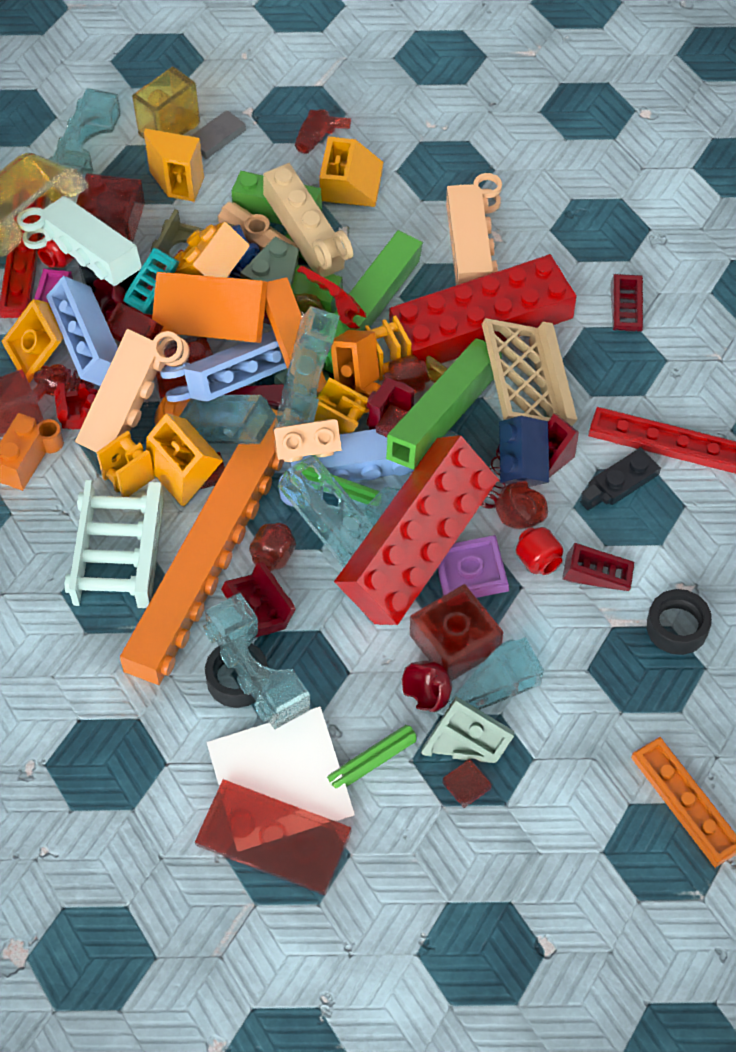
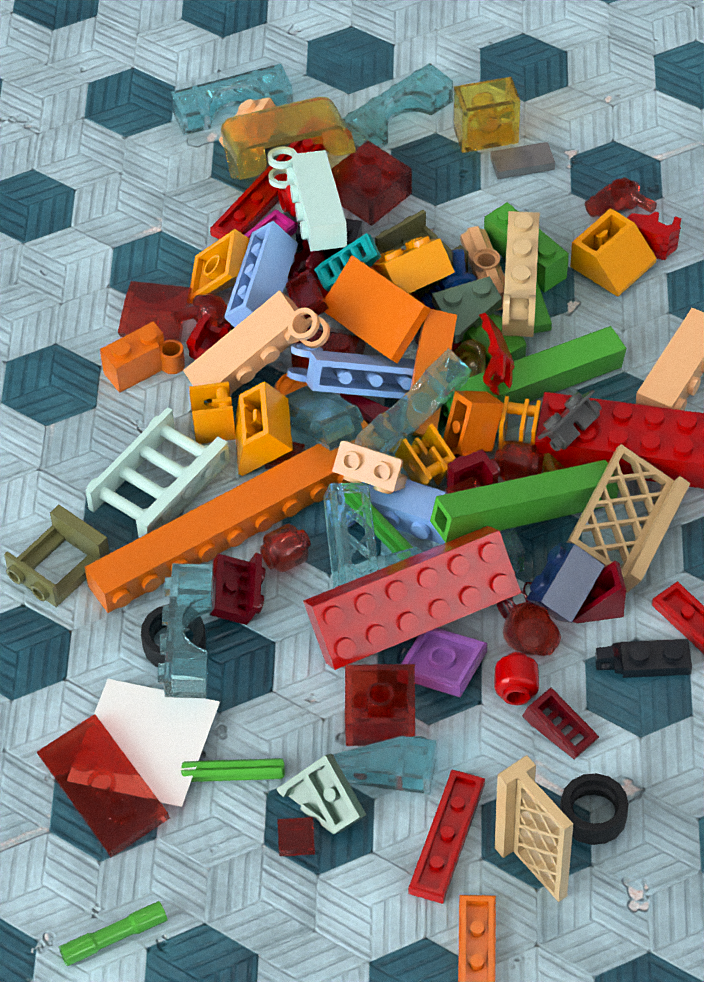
camera: 35 degrees right, 5 degrees down
light orange slope [144,128,204,202] -> none
dark red hair [402,660,453,712] -> none
none -> olive panel [4,504,110,607]
none -> bright green piece [58,901,168,966]
none -> red tile [408,769,485,904]
none -> tan fence [495,755,573,902]
none -> dark grey hinge [538,390,602,451]
none -> red hand [627,212,682,260]

